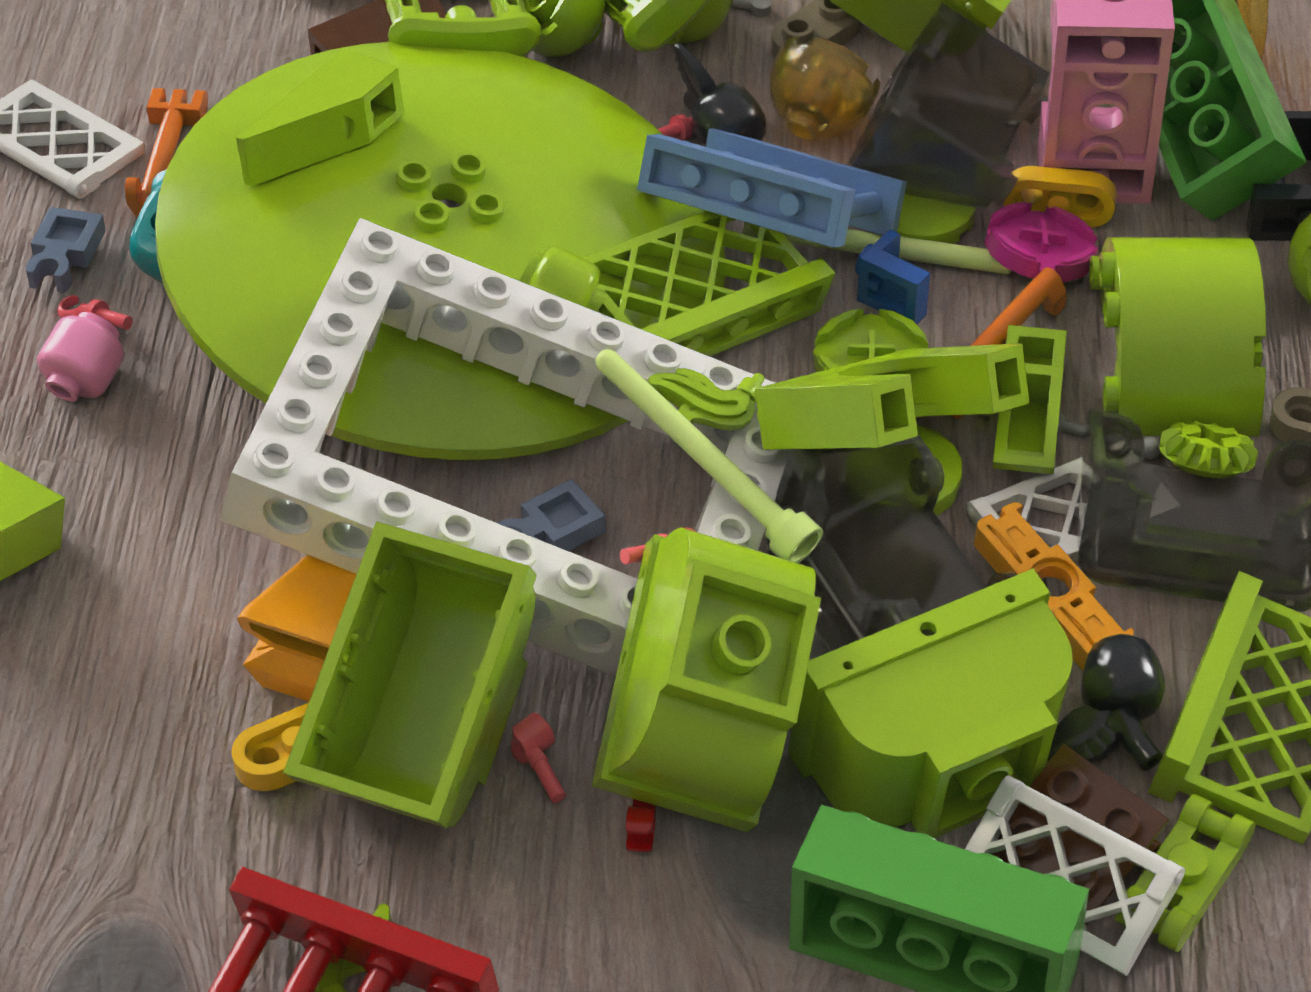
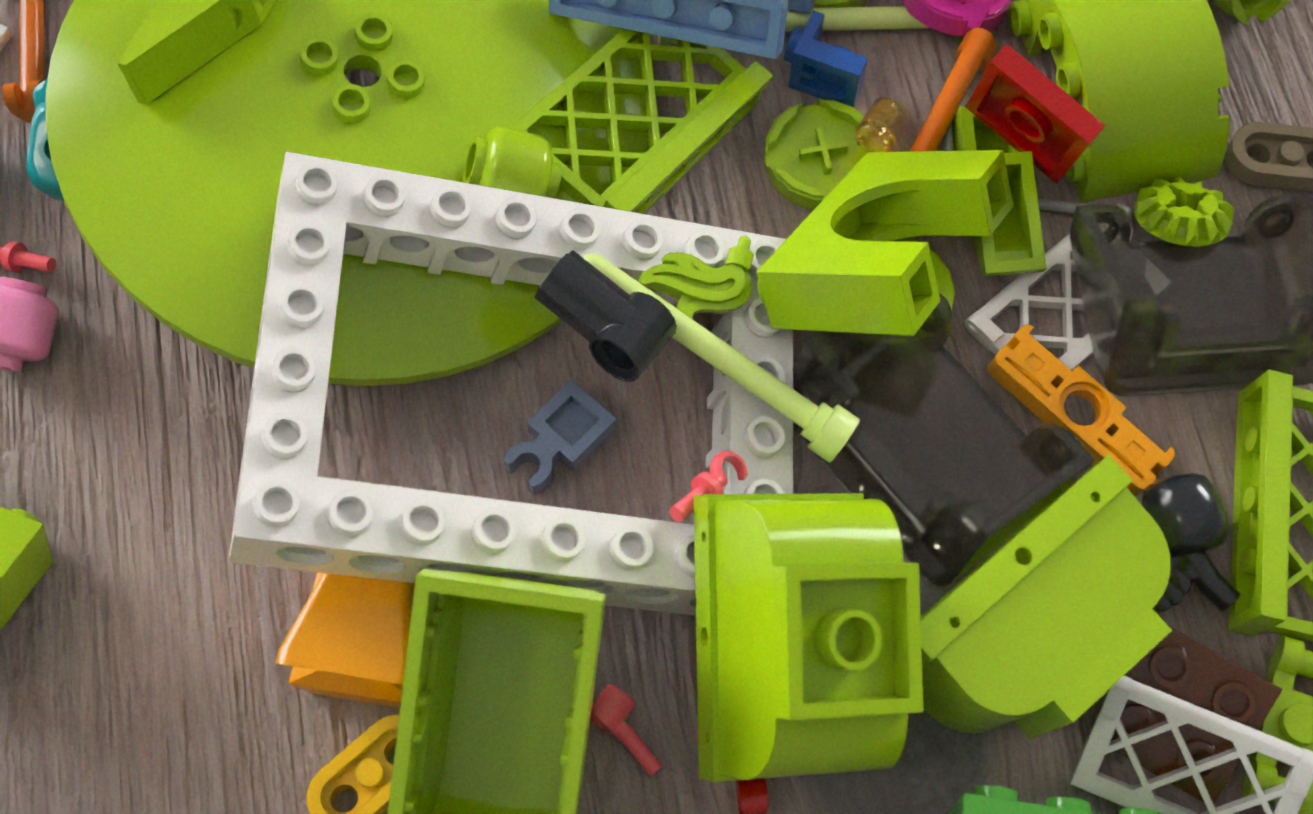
camera: 15 degrees left, 20 degrees up
none -> black piece [534,250,677,382]
none -> clear yellow arm [855,97,907,153]
none -> red tile [965,44,1105,184]

